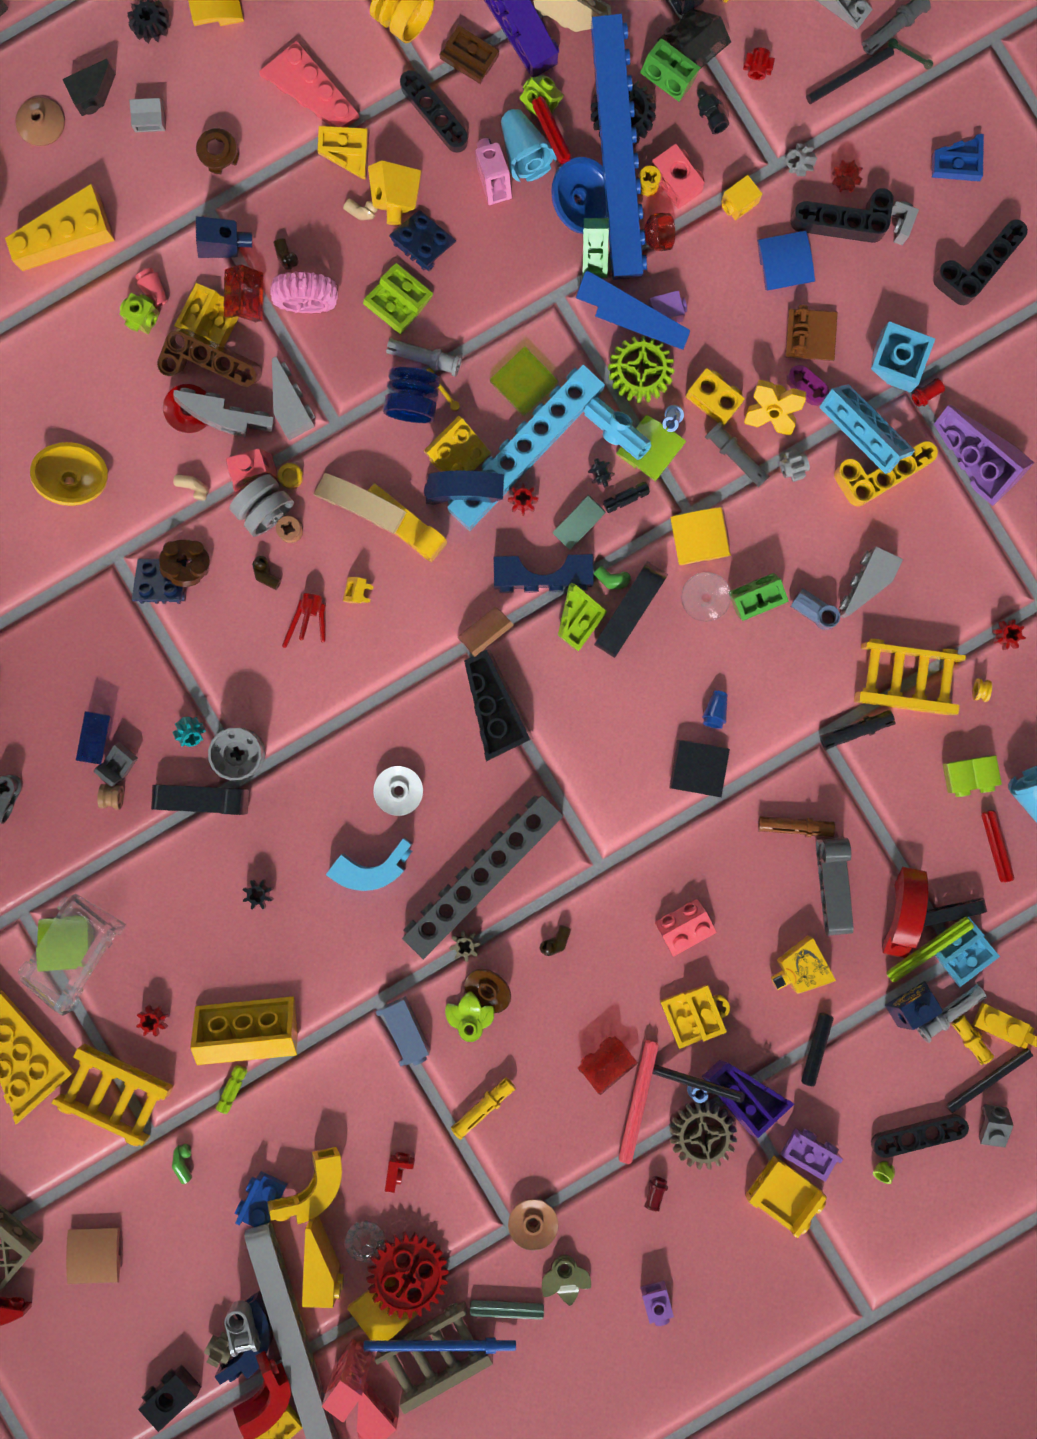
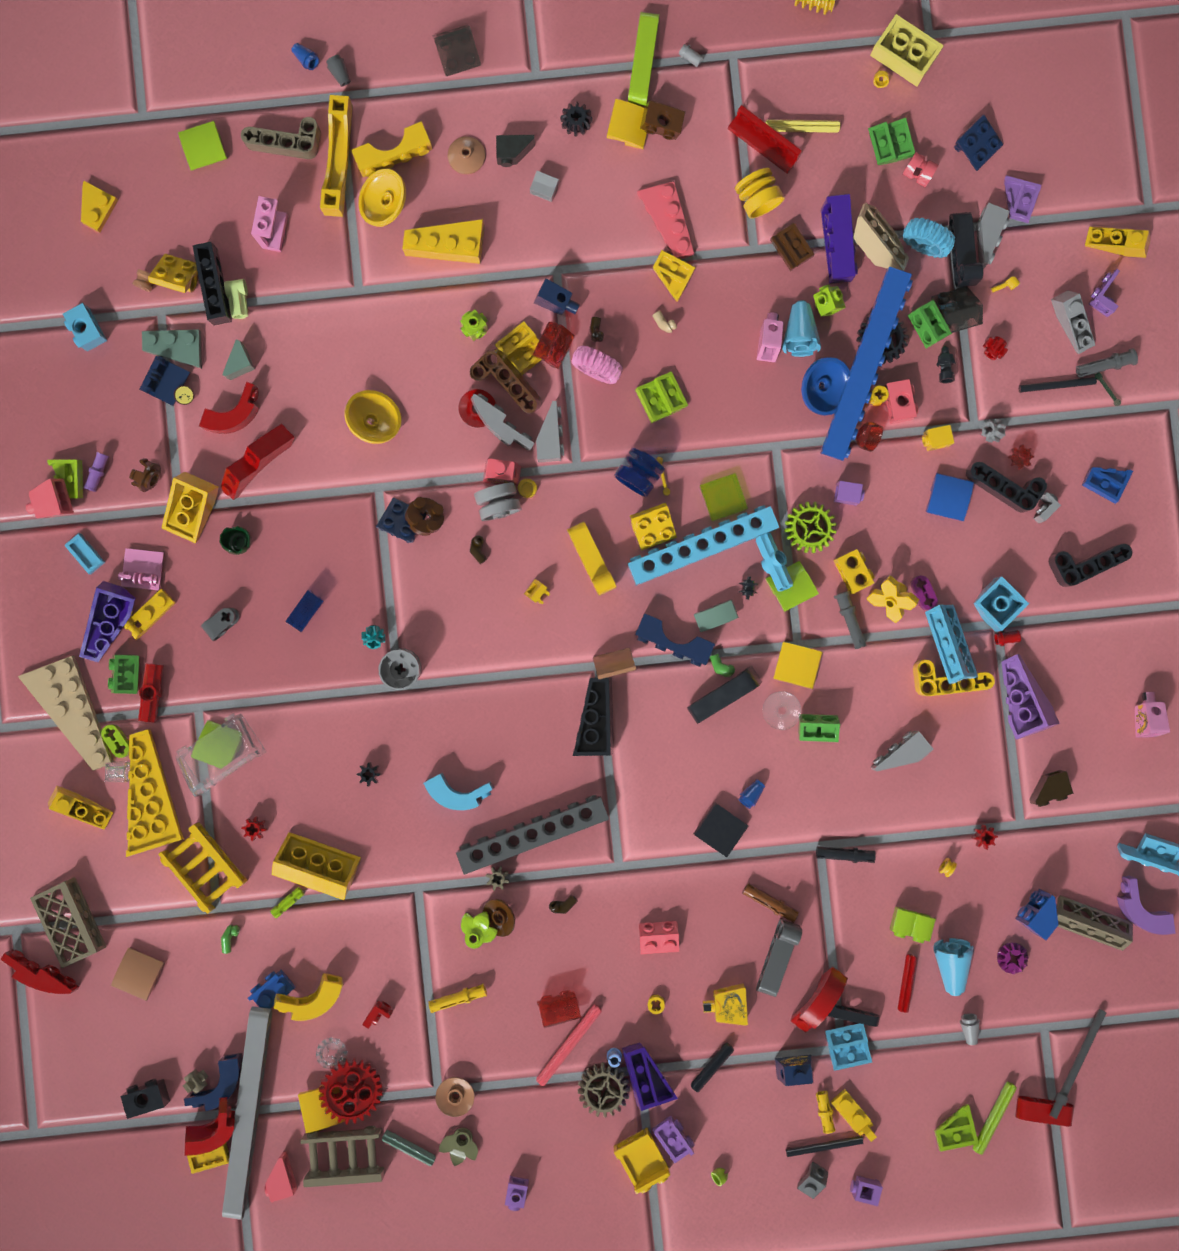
camera: 30 degrees right, 0 degrees up
dark grey bracket [94,742,138,786] -> none
medium nougat wheel [97,784,124,810] -> none
coral cone [135,268,168,308] -> none
black beam [151,784,249,815] -> none
tan arm [173,474,209,501] -> none
reddish brown piece [196,128,239,174] -> none
light grey piece [224,1301,260,1357] -> none
nougat wheel [276,516,303,543] -> none
red plant [282,593,326,648] -> none
yellow slope [302,1216,344,1308] -> none
tan slope [313,473,406,534] -> none
coral brick [322,1339,373,1422] -> none
blue bar [363,1337,516,1354] -> none
yellow torso [368,160,421,225] -> none
white dish [373,766,423,816] -> none
sand blue brick [375,996,430,1066] -> none
light grey pin [386,338,462,377] -> none
dark blue hinge [389,210,456,271] -> none
black beam [400,70,468,153] -> none
dark blue arch [424,471,504,505] -> none
red gear [508,483,538,516] -> none
red axle [532,96,571,164] -> none
lime wing [558,583,607,651] -> none
blue wedge [576,271,690,350] -> none
brick [583,218,609,278] -> none
black axle [603,482,650,513] -> none
dark red pin [644,1176,668,1212] -> none
black bar [652,1064,745,1103] -> none
yellow slope [660,985,727,1049] -> none
light blue pin [663,405,684,432] -> none
light grey gear [780,449,810,482] -> none
dark orange hinge [786,305,838,361] -> none
sand blue piece [790,588,840,630] -> none
yellow fence [854,639,966,716] -> none
black beam [871,1114,969,1158] -> none
lime axle [886,917,974,982] -> none
light grey pin [916,984,987,1043] -> none

